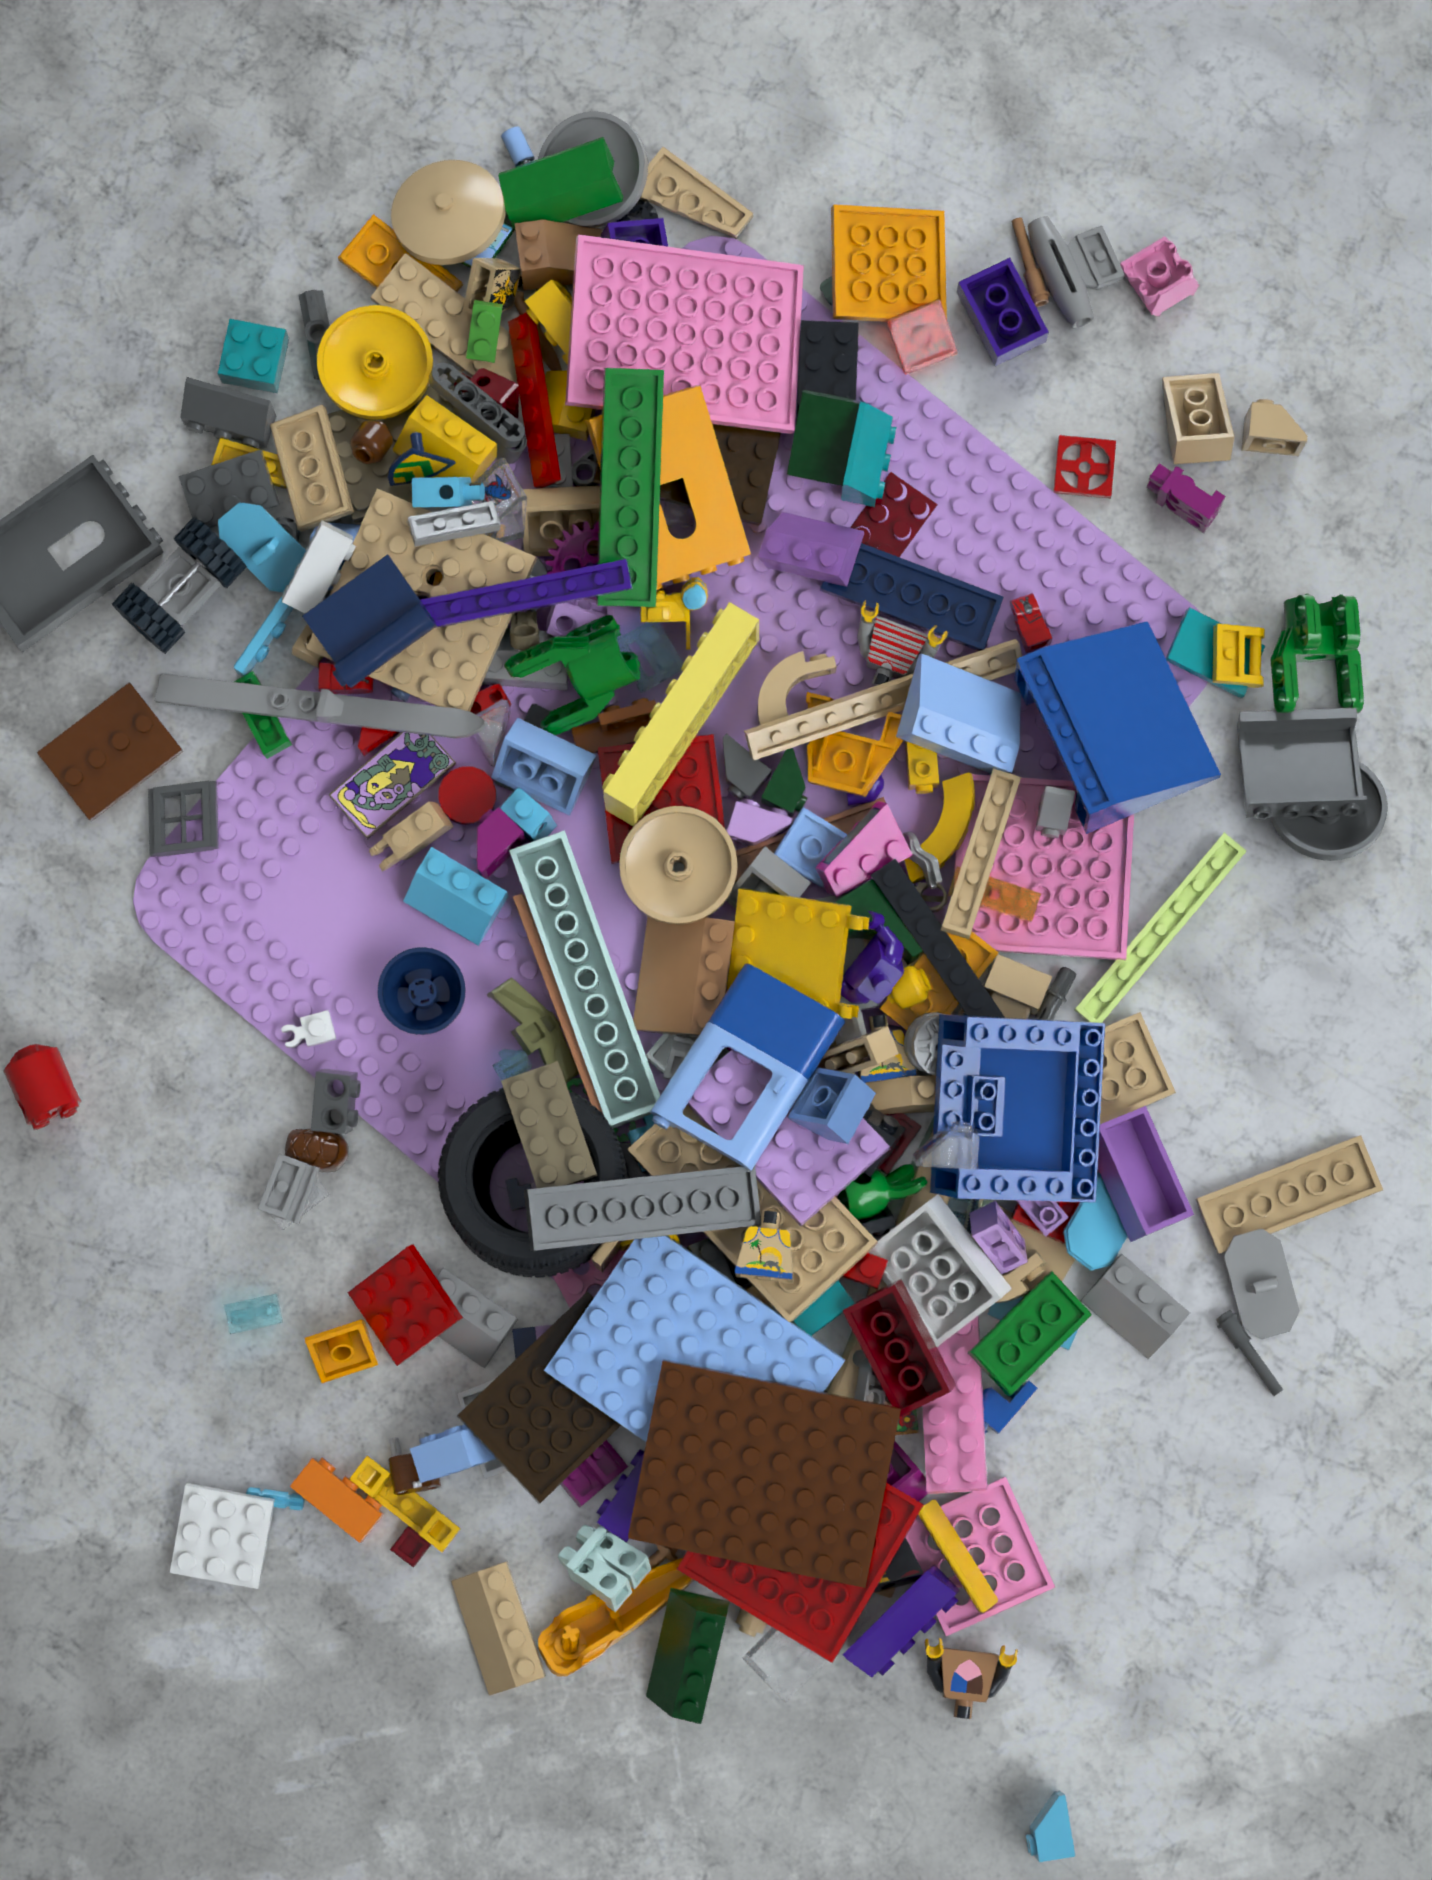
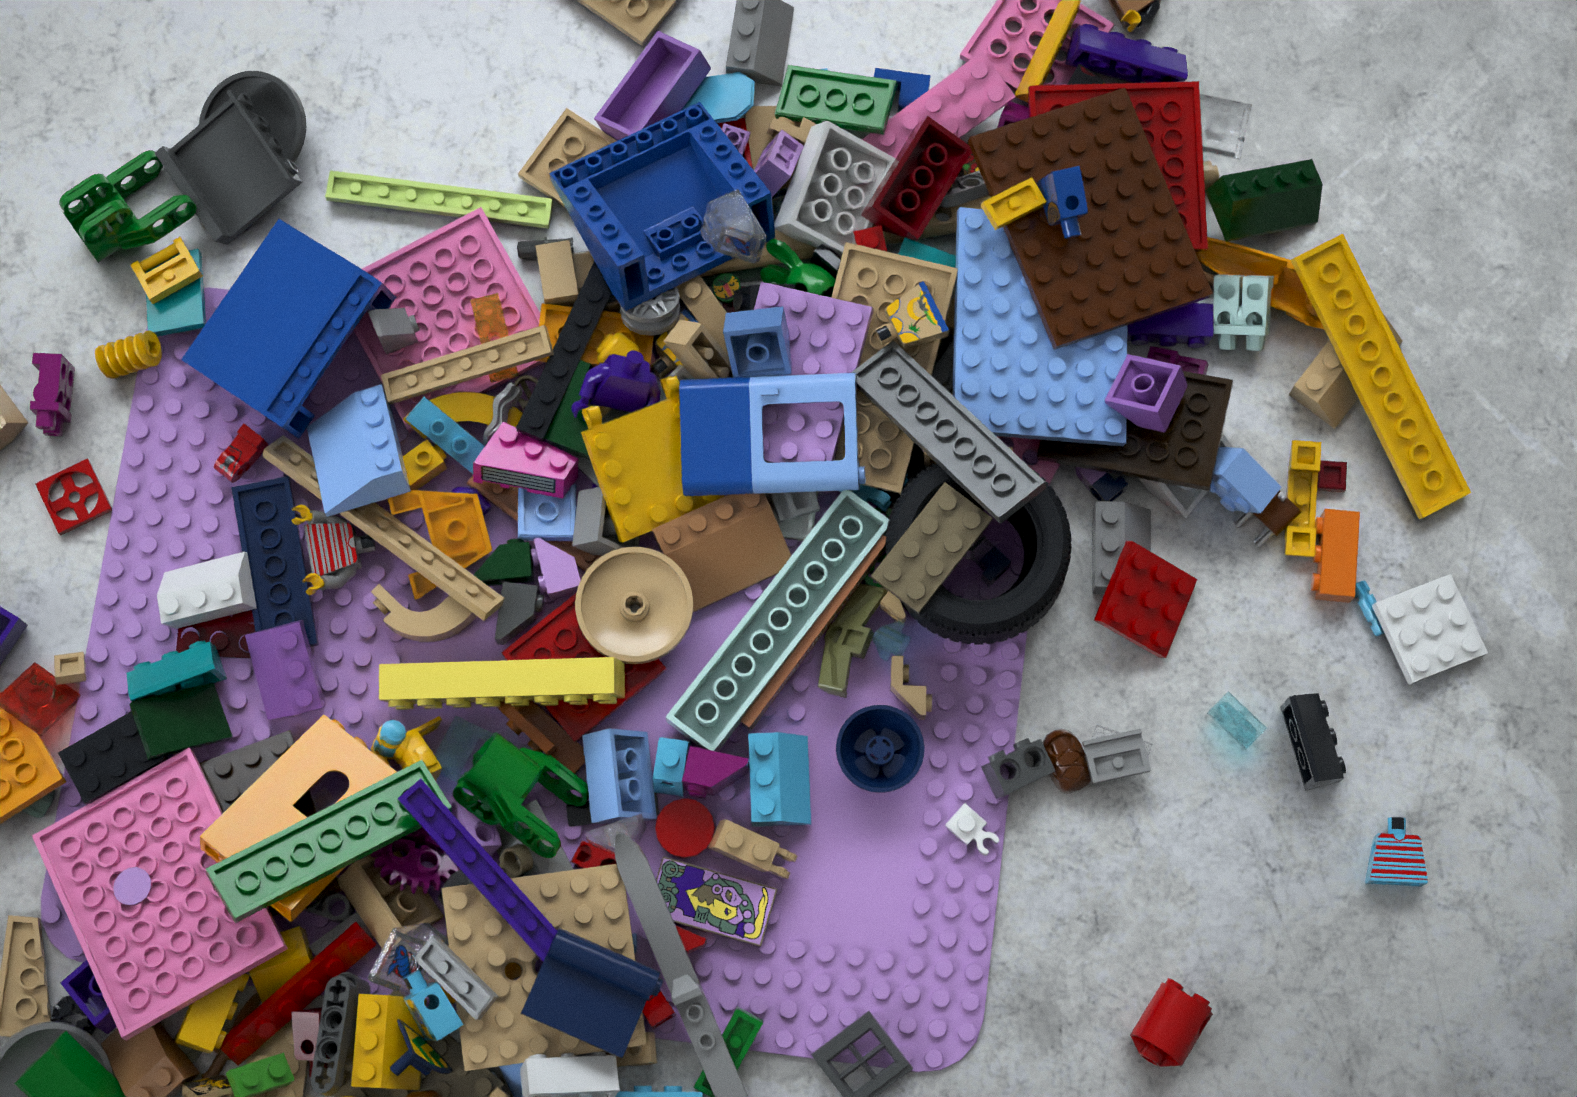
camera: 120 degrees left, 5 degrees down
light orange slope [304,1319,378,1383] -> none
none -> tan plate [54,652,86,685]
none -> yellow piece [95,330,162,379]
none -> lavender sticker [113,867,151,905]
none -> white slope [157,552,256,629]
none -> medium azure plate [405,396,485,474]
none -> tile [712,273,741,303]
none -> tan slope [890,656,932,720]
none -> yellow plate [981,177,1047,230]
none -> blue torso [1036,166,1088,239]
none -> medium lavender slope [1105,354,1188,433]
none -> black slope [1280,693,1346,791]
none -> yellow plate [1291,234,1471,519]
none -> torso [1365,817,1428,887]

